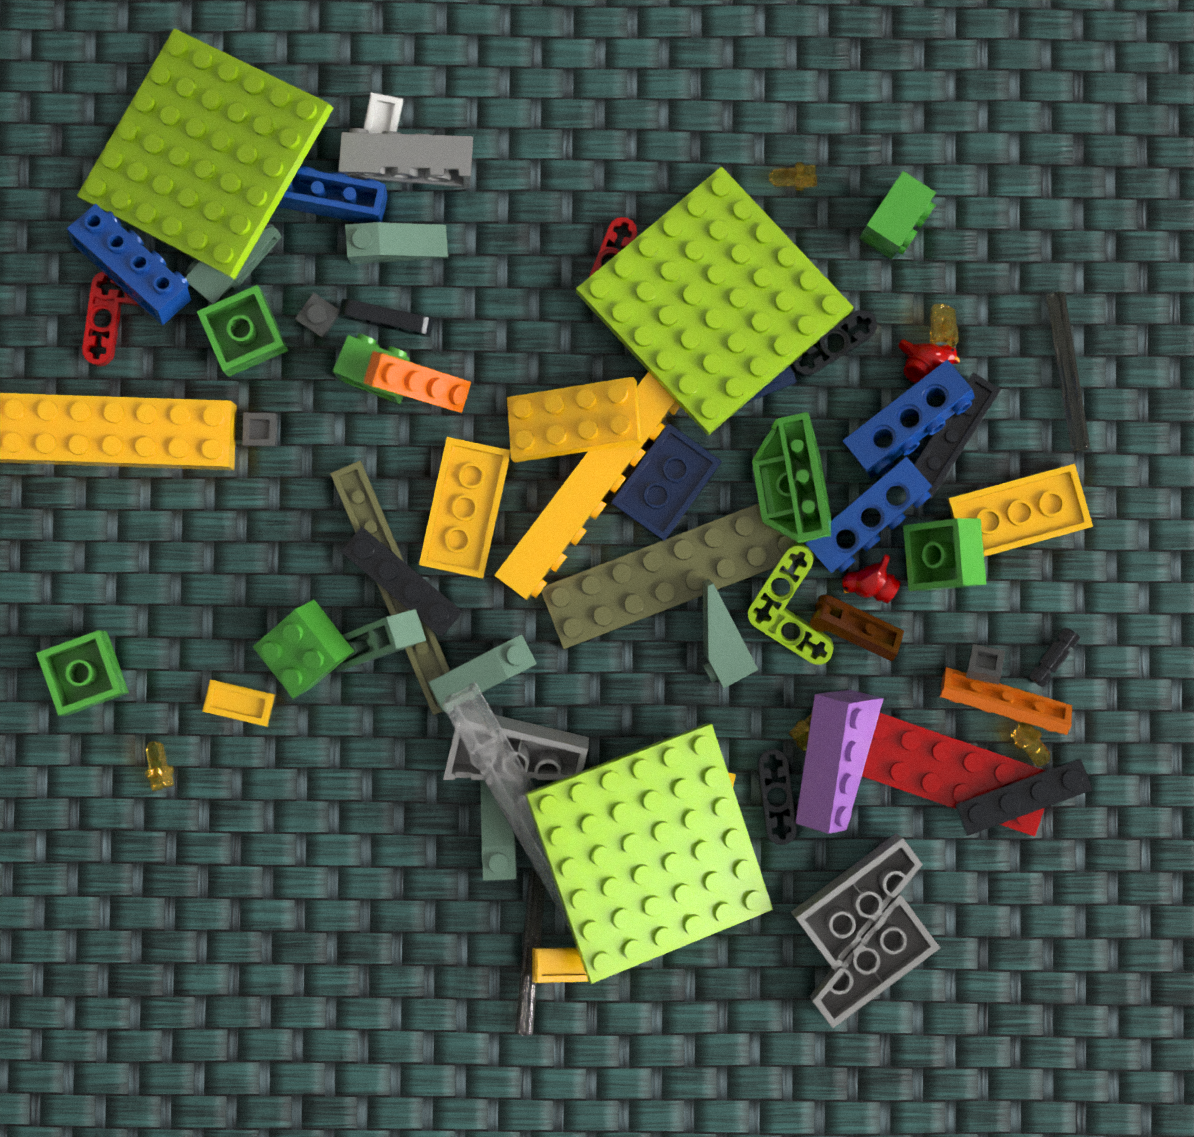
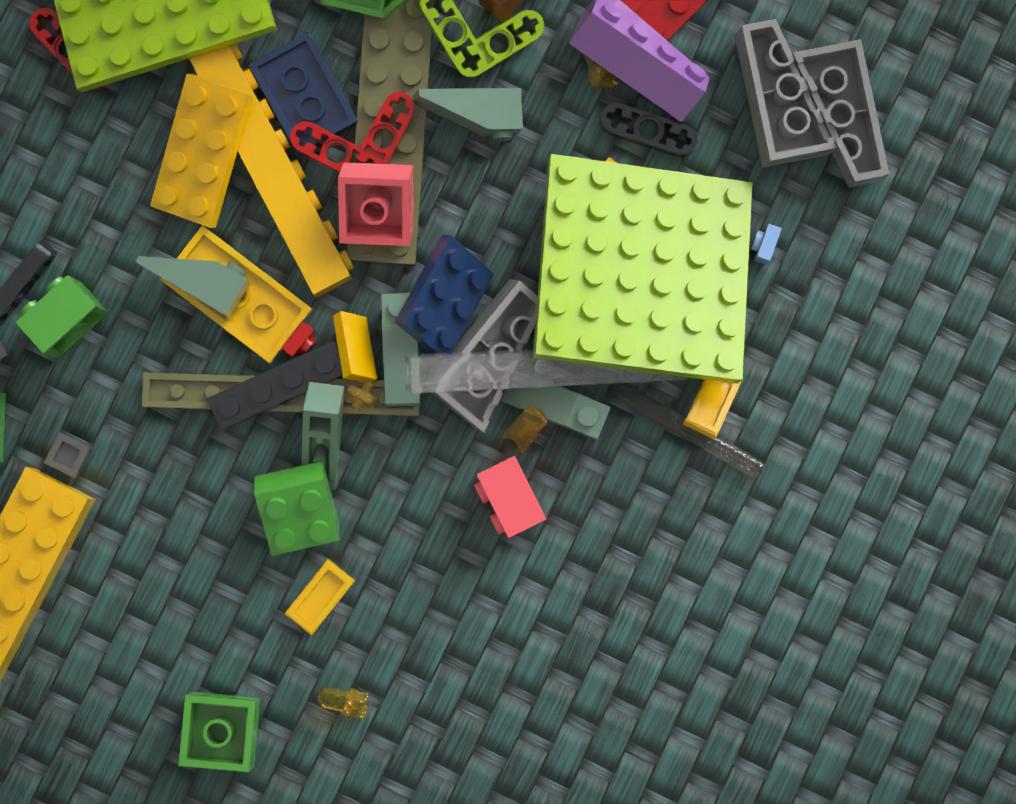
camera: 60 degrees left, 0 degrees up
orange plate [363,351,471,413] -> none
none -> sand green slope [136,256,251,318]
none -> red plate [281,321,317,358]
none -> red beam [290,92,415,173]
none -> yellow tile [333,311,377,384]
none -> coral brick [338,163,414,246]
none -> clear yellow piece [347,380,379,411]
none -> dark blue plate [395,235,494,361]
none -> coral brick [474,456,546,538]
none -> clear yellow piece [502,406,548,453]
none -> light blue plate [751,224,782,265]

